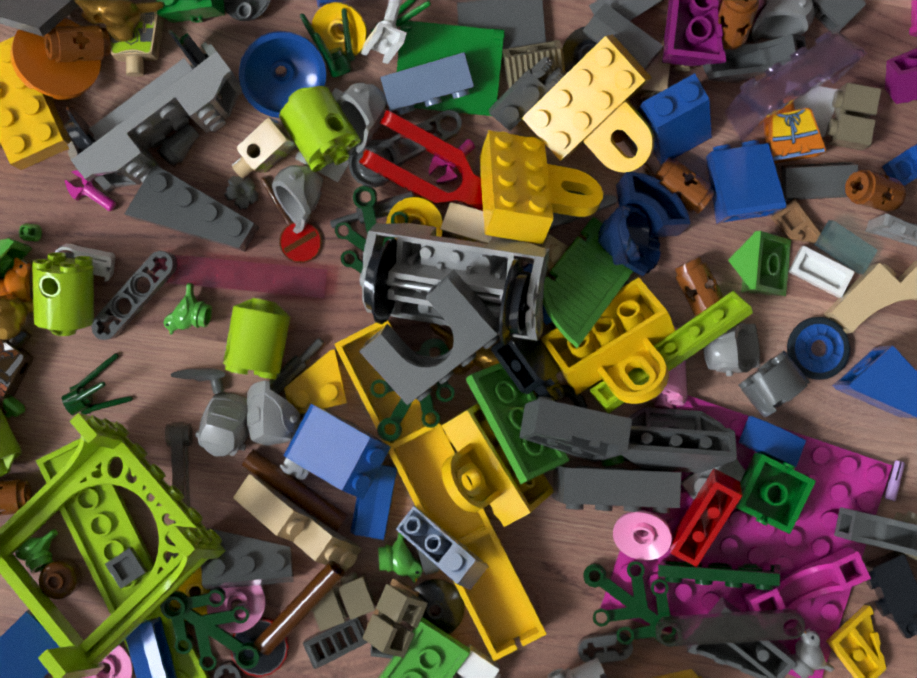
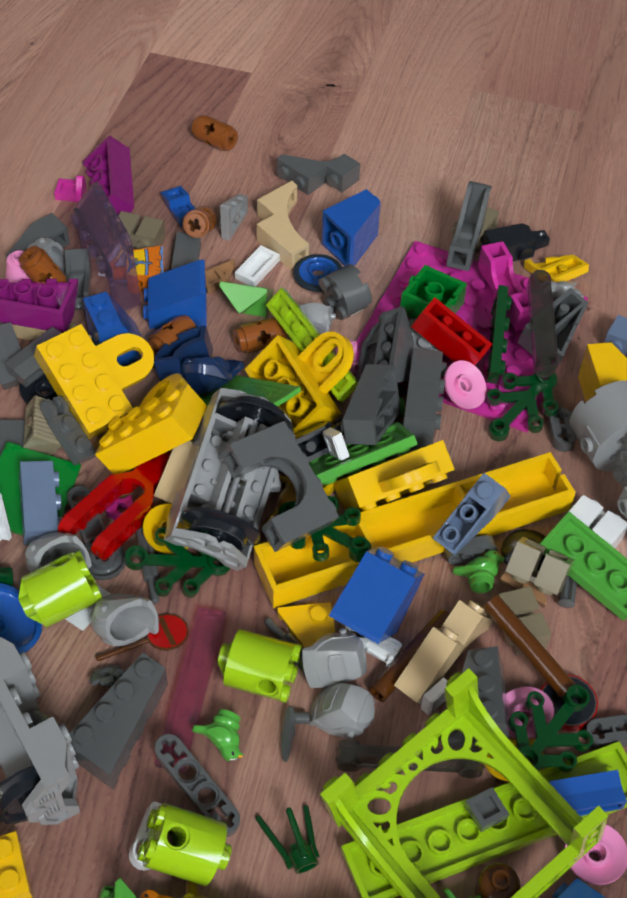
camera: 85 degrees left, 35 degrees down
dark pink bar [65,170,116,211] -> none
tan torso [232,117,297,178] -> none
dark grey slope [303,617,368,669] -> none
blue piece [350,464,397,540] -> none
blue slope [739,416,806,467] -> none
clear light blue tile [814,220,877,275] -> none
lavender pin [884,460,905,501] -> none
none -> white tile [323,427,350,460]
none -> white tile [421,677,447,715]

